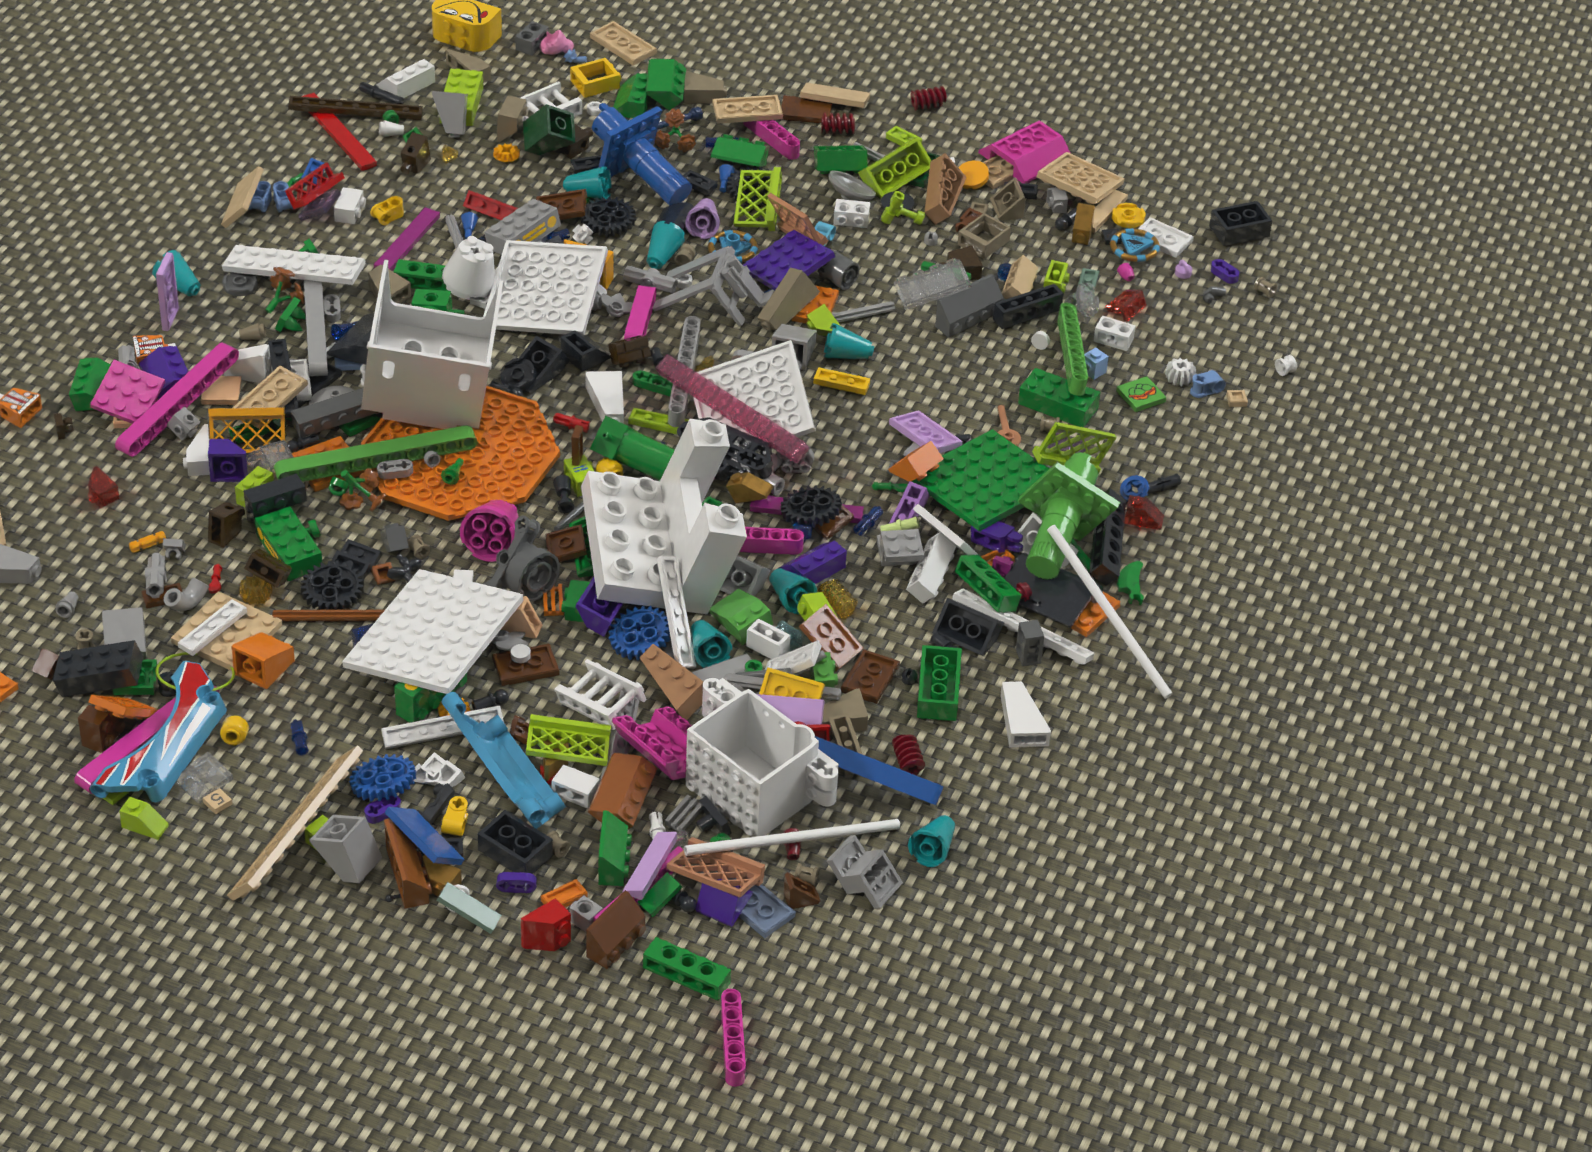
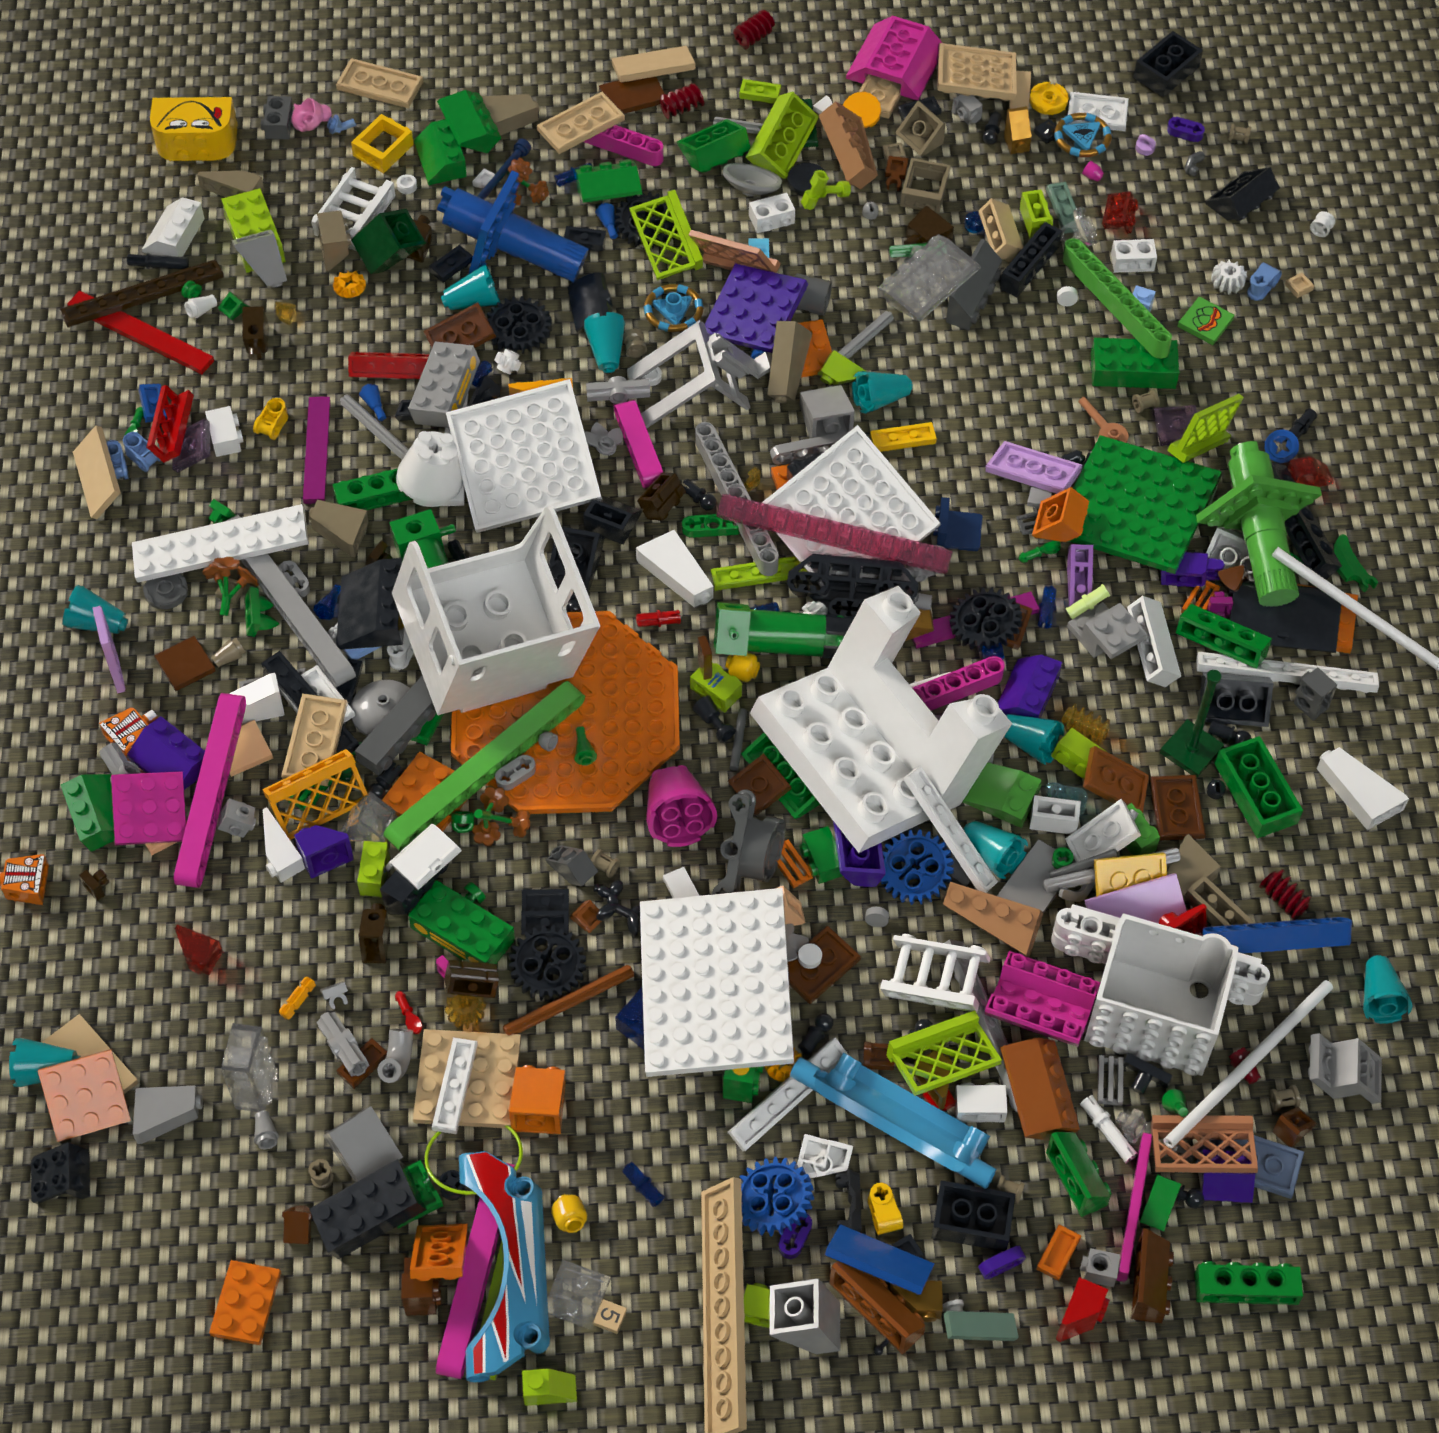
camera: 25 degrees left, 15 degrees up
lavender slope [623,832,677,900] -> none
lavender cone [685,198,720,239] -> none
dark pink beam [721,988,746,1087] -> none
white tile [913,504,978,555] -> none
dark red plate [1016,582,1032,601] -> none
none -> reddish brown tile [154,636,216,692]
none -> clear brick [221,1023,278,1112]
none -> white piece [385,824,462,890]
none -> light grey tile [865,907,889,927]
none -> dark blue bracket [933,497,983,551]
none -> dark green tile [1160,670,1224,779]
none -> black slope [1205,167,1280,221]
none -> reddish brown tile [1218,565,1249,592]

